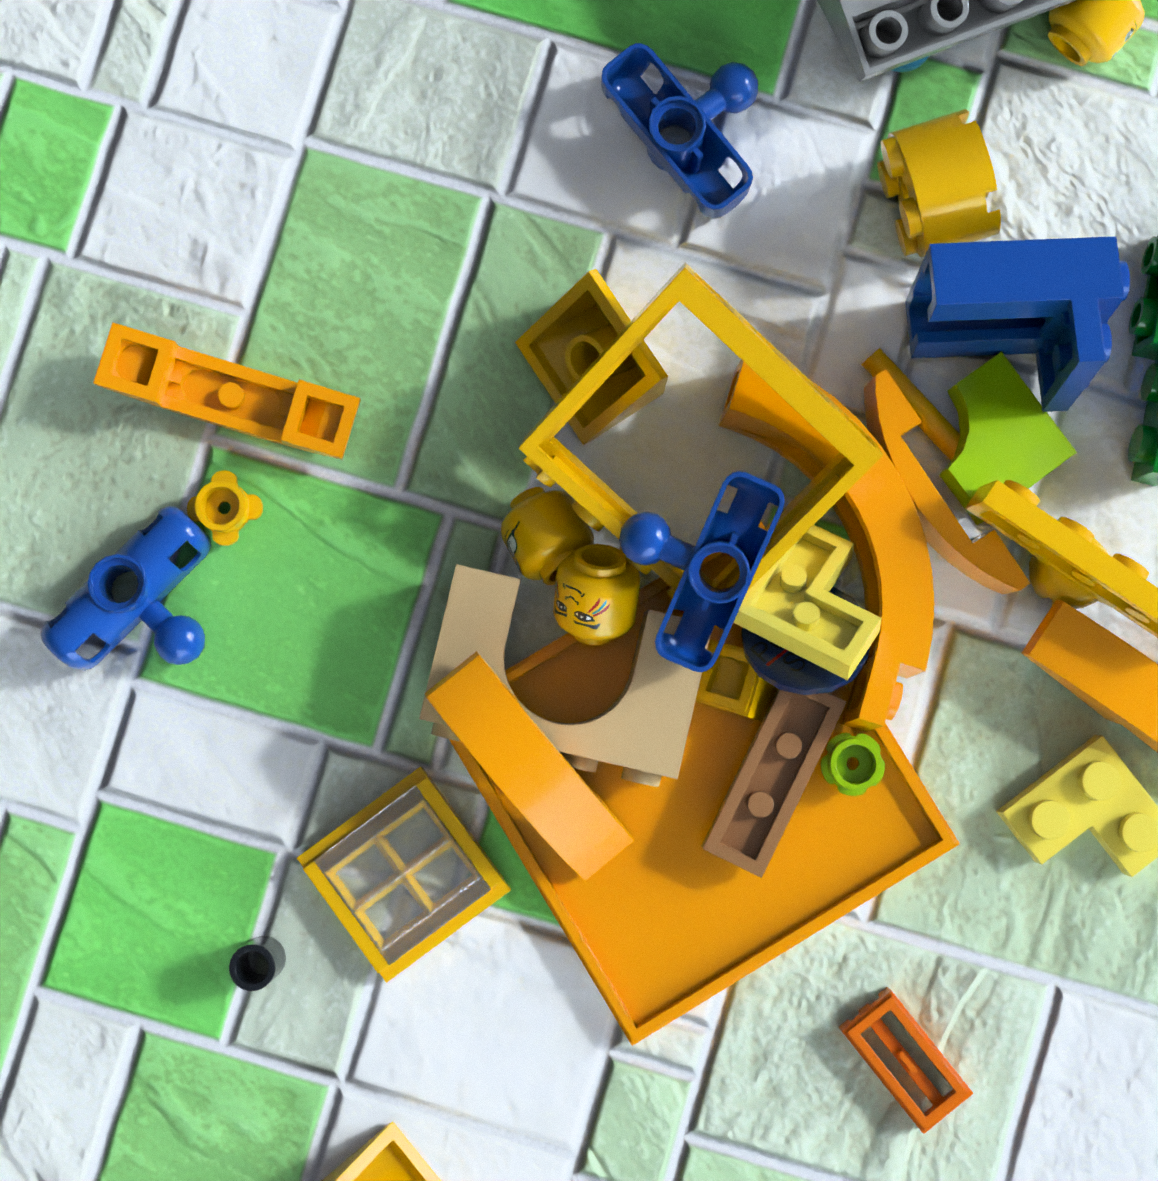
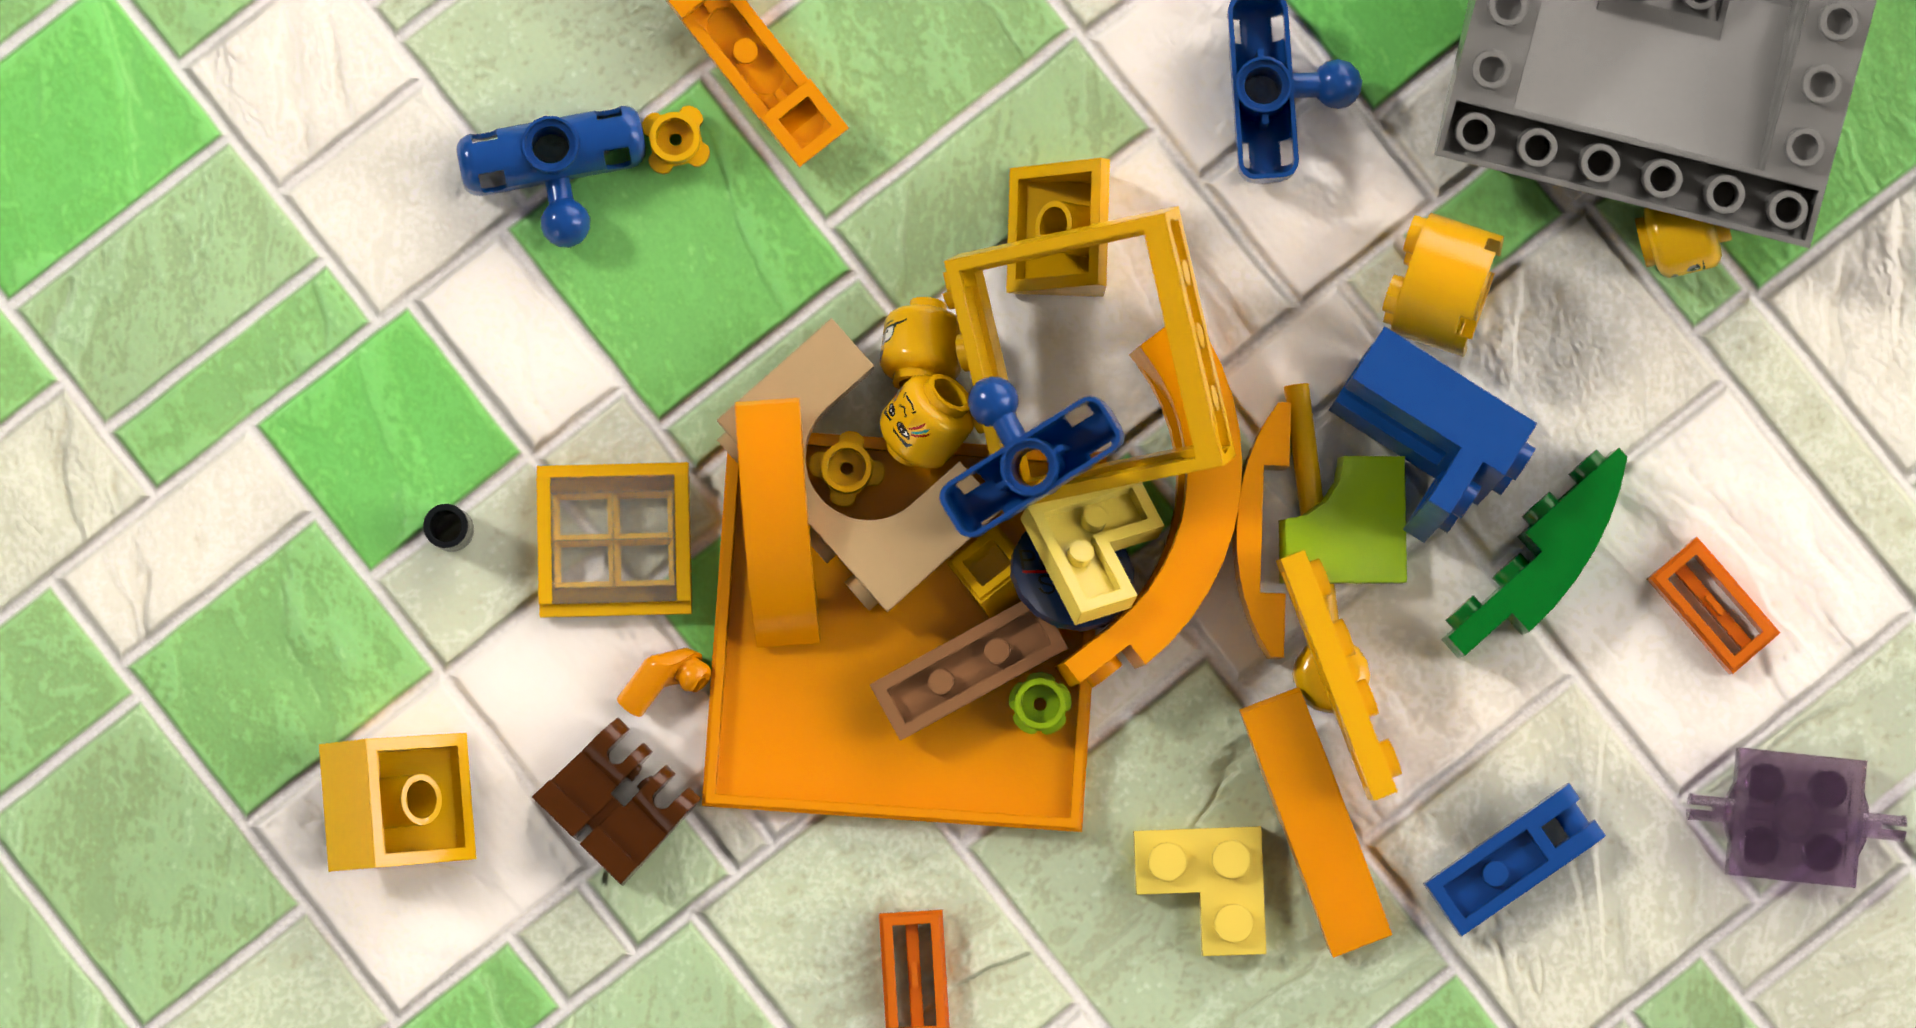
camera: 35 degrees right, 0 degrees up
none -> reddish brown legs [532,717,701,886]
none -> light orange arm [617,648,711,717]
none -> yellow plate [809,431,885,507]

